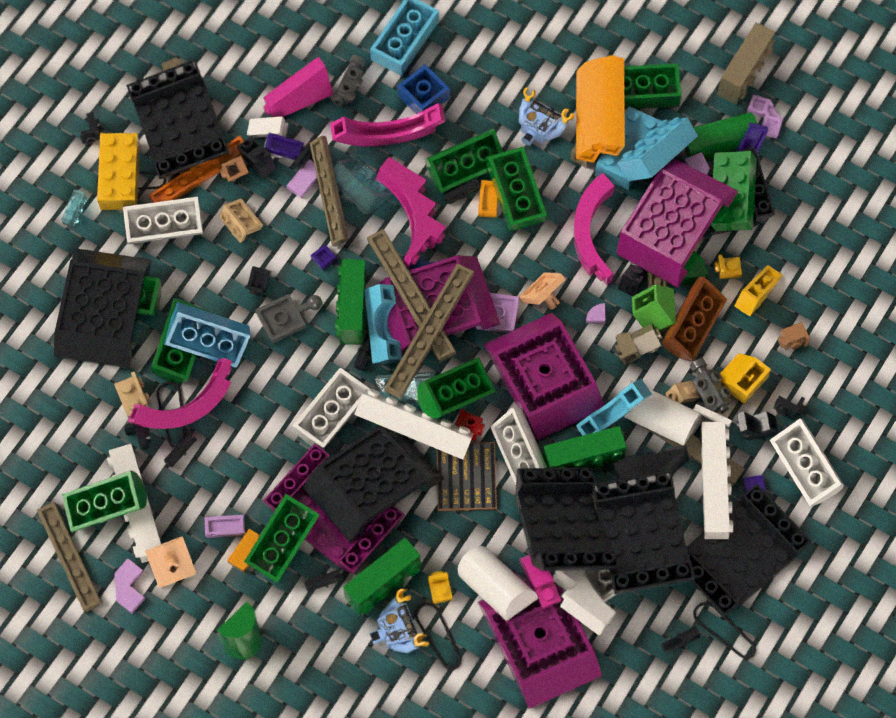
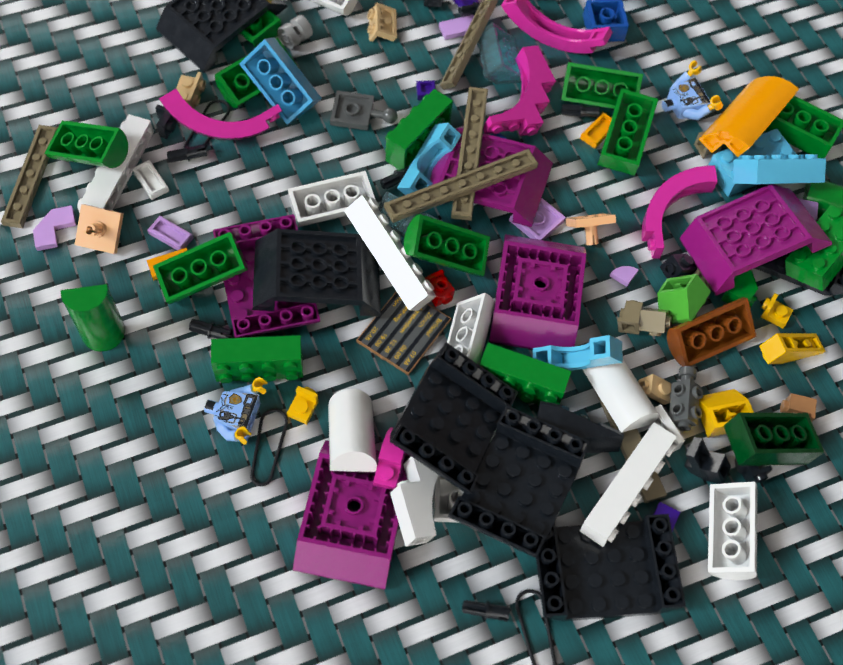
camera: 30 degrees right, 5 degrees down
black bracket [245,266,272,296] -> none
none -> white tile [132,160,169,200]
none -> light grey wheel [278,15,313,49]
none -> dark green brick [724,413,825,466]

